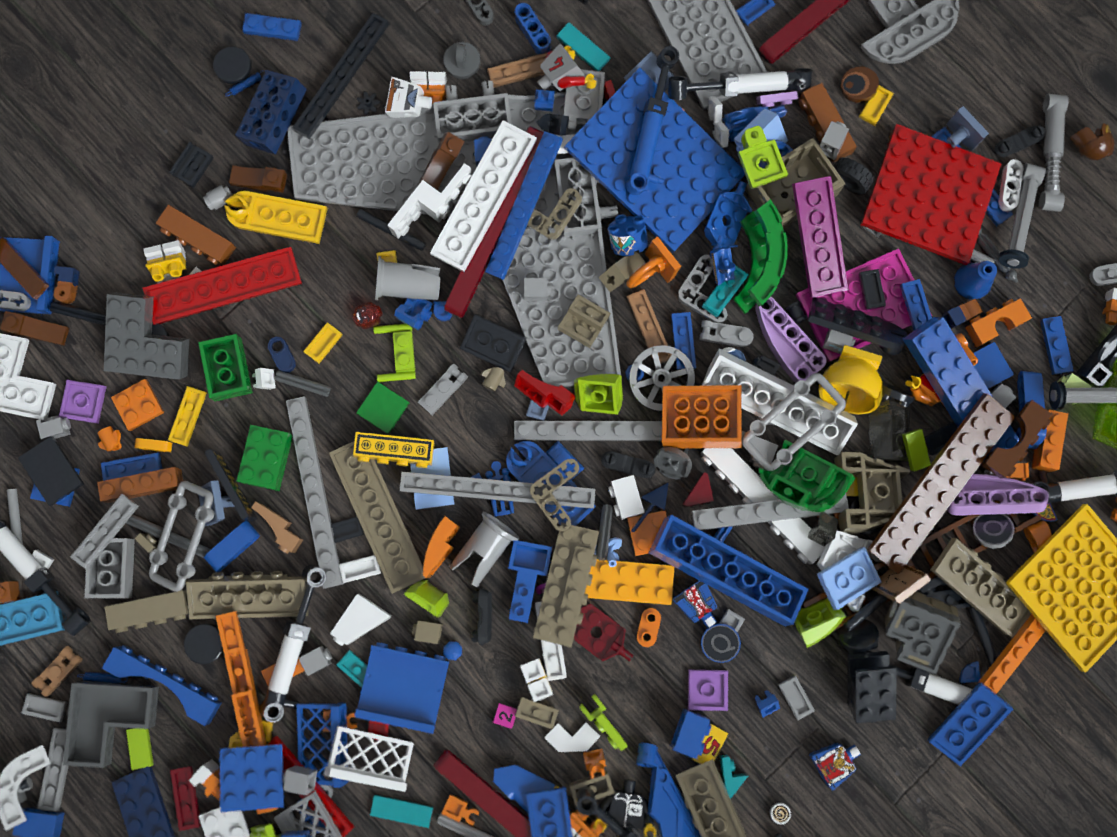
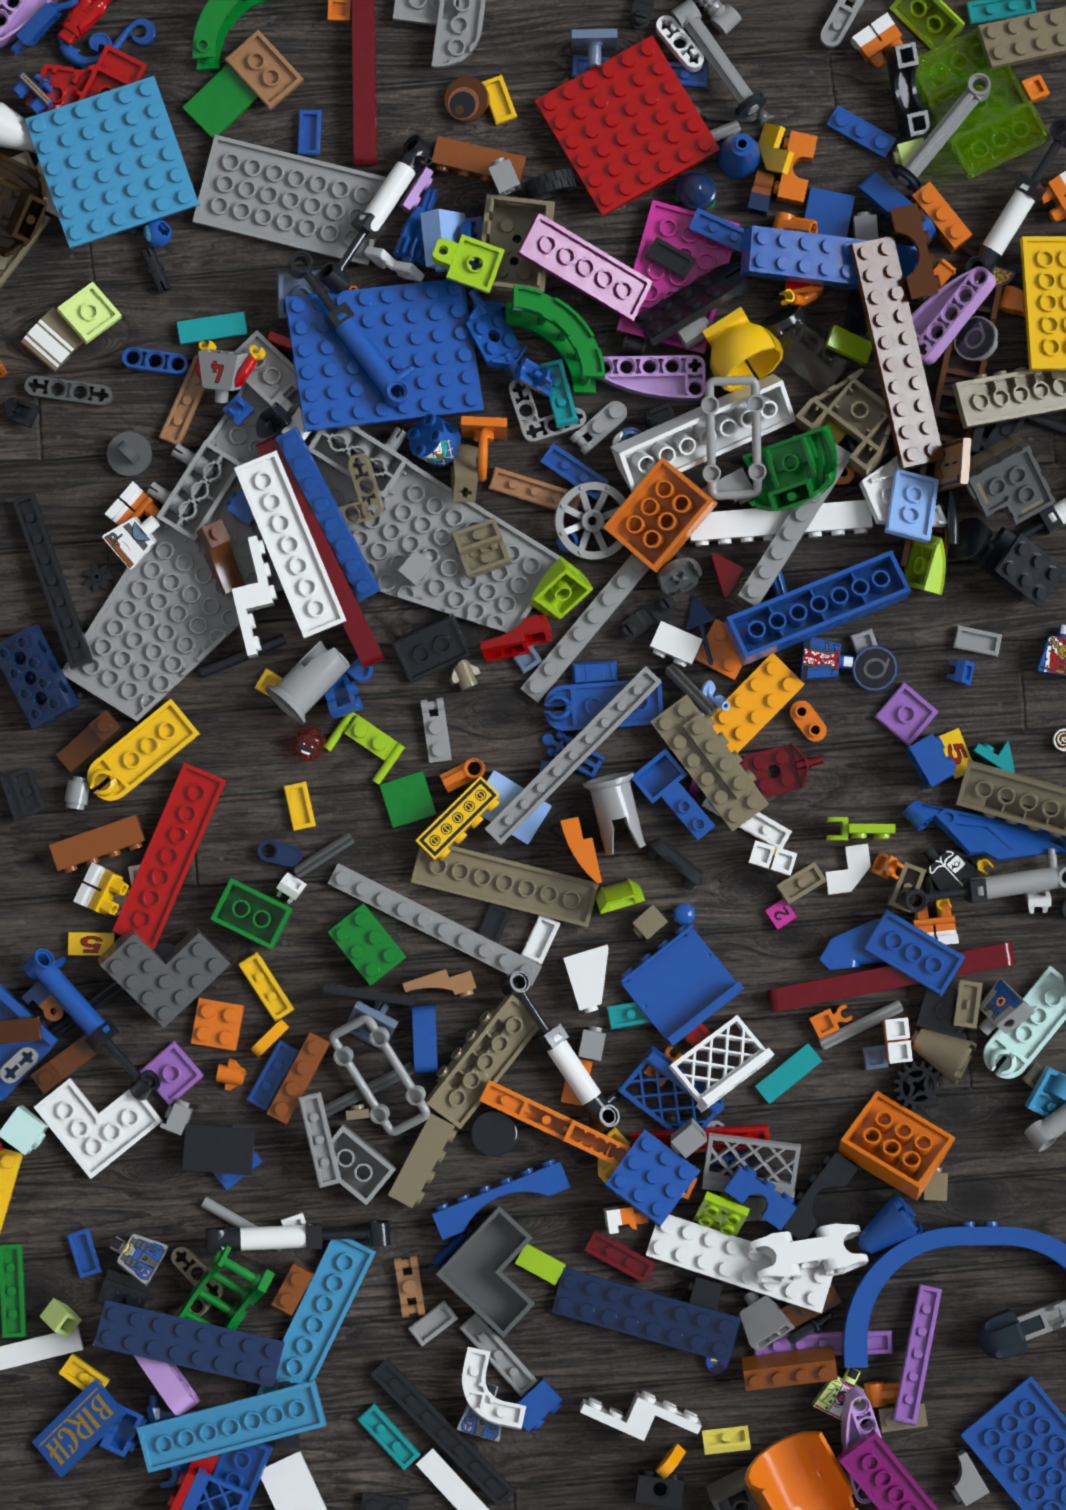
camera: 50 degrees left, 5 degrees up
dark tan beam [530,459,579,532] -> none
clear smoke panel [808,512,838,546] -> none
none -> blue piece [24,948,161,1101]
none -> yellow tile [68,932,115,956]
none -> orange piece [440,758,486,793]
none -> dark blue hair [675,171,717,211]
none -> yellow tile [758,123,794,175]

